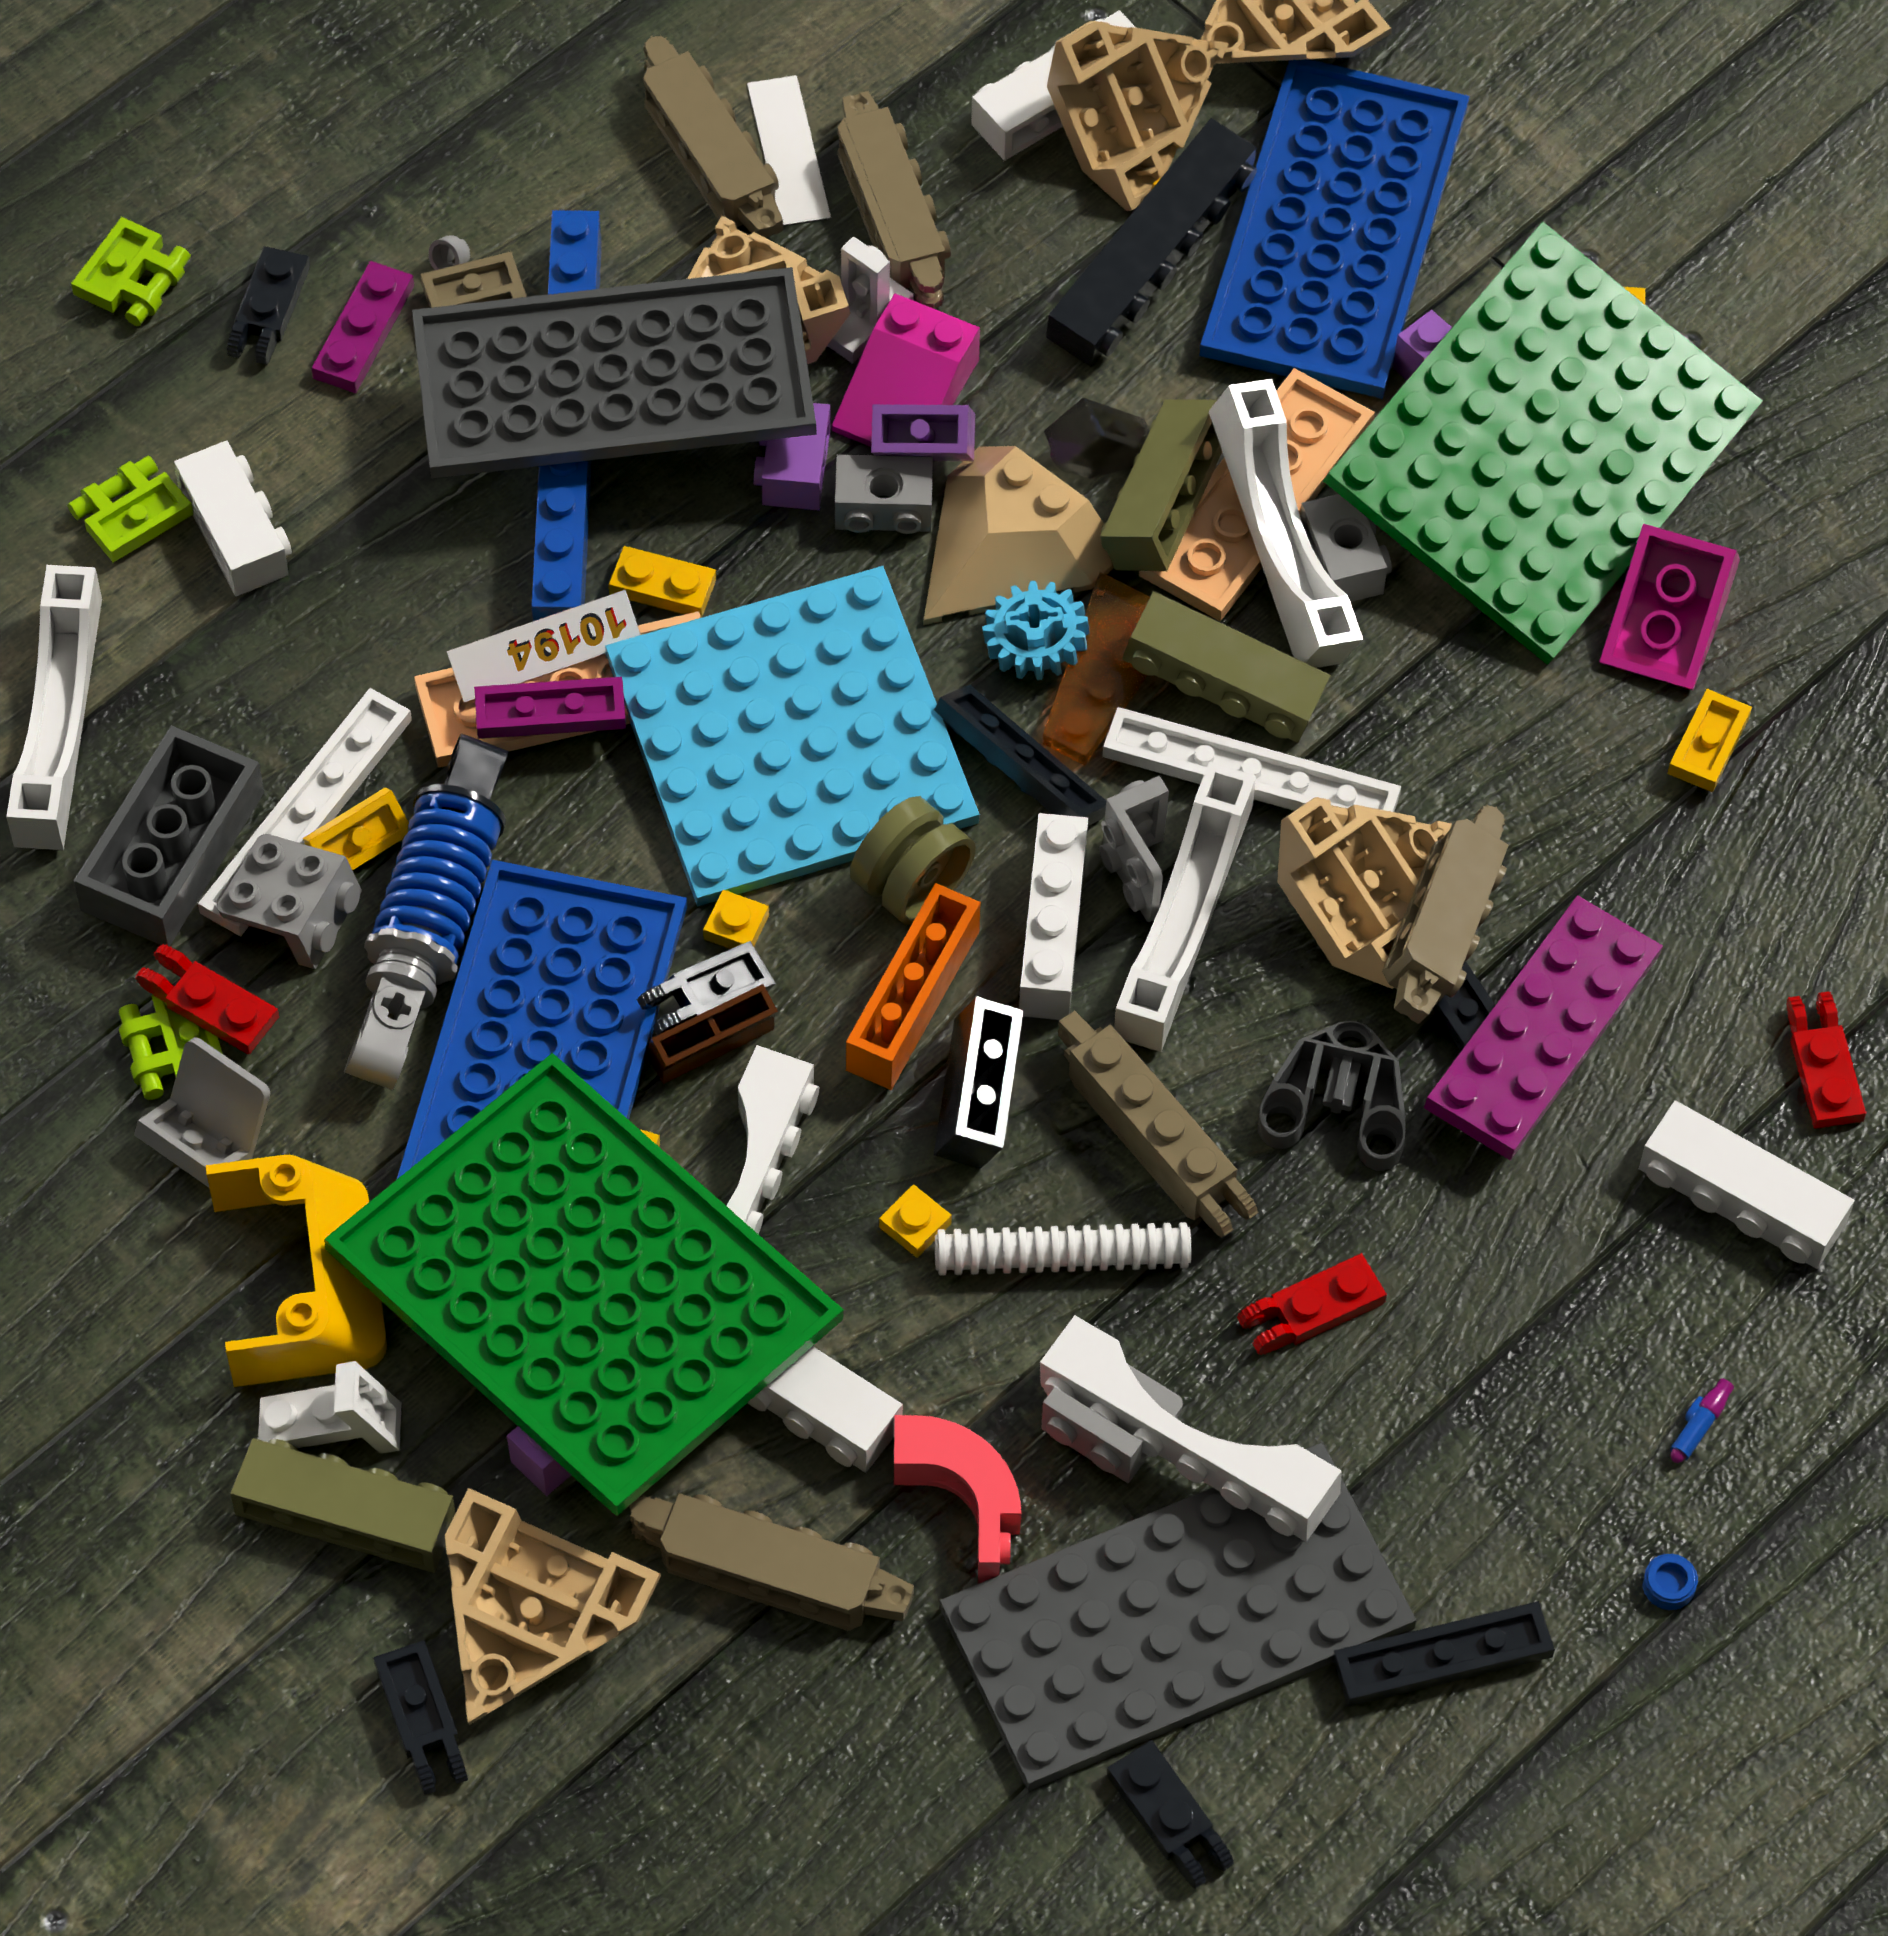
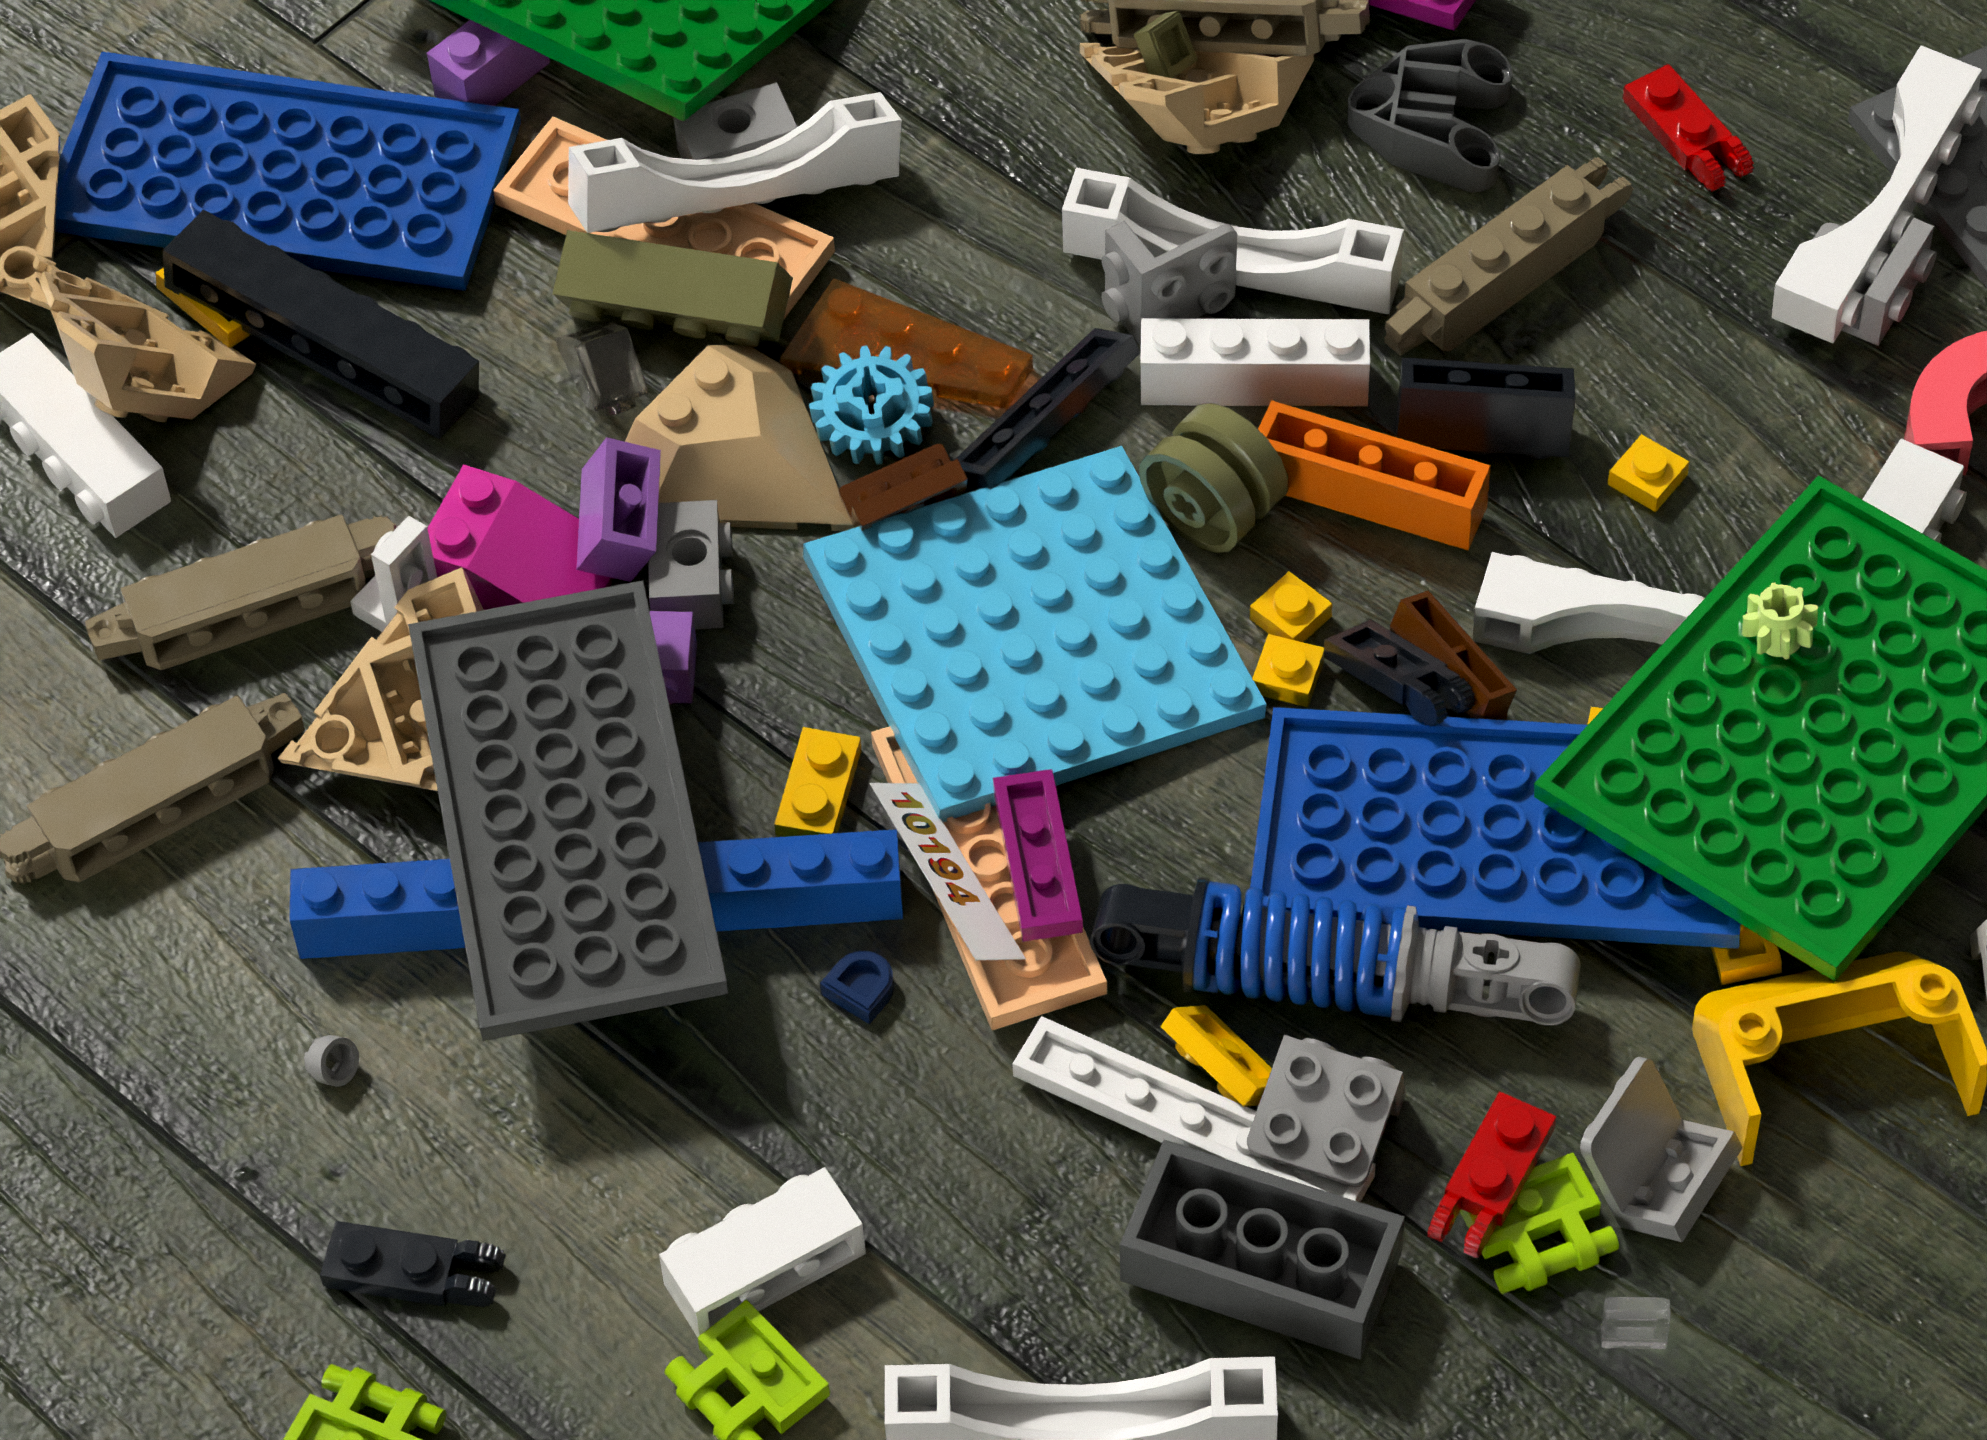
camera: 90 degrees left, 5 degrees down
magenta plate [312,261,414,393] -> none
dark tan plate [420,252,527,308] -> none
white sticker [747,75,831,225] -> none
white piece [935,1222,1191,1275] -> none
white plate [1102,707,1401,812] -> none
olive brick [1122,591,1331,743] -> none
none -> dark blue tile [820,951,894,1024]
none -> reddish brown bracket [839,444,968,531]
none -> olive tile [1134,10,1198,78]
none -> yellow plate [1249,571,1332,642]
none -> clear tile [1601,1297,1671,1349]
none -> yellowish green gear [1742,583,1818,659]

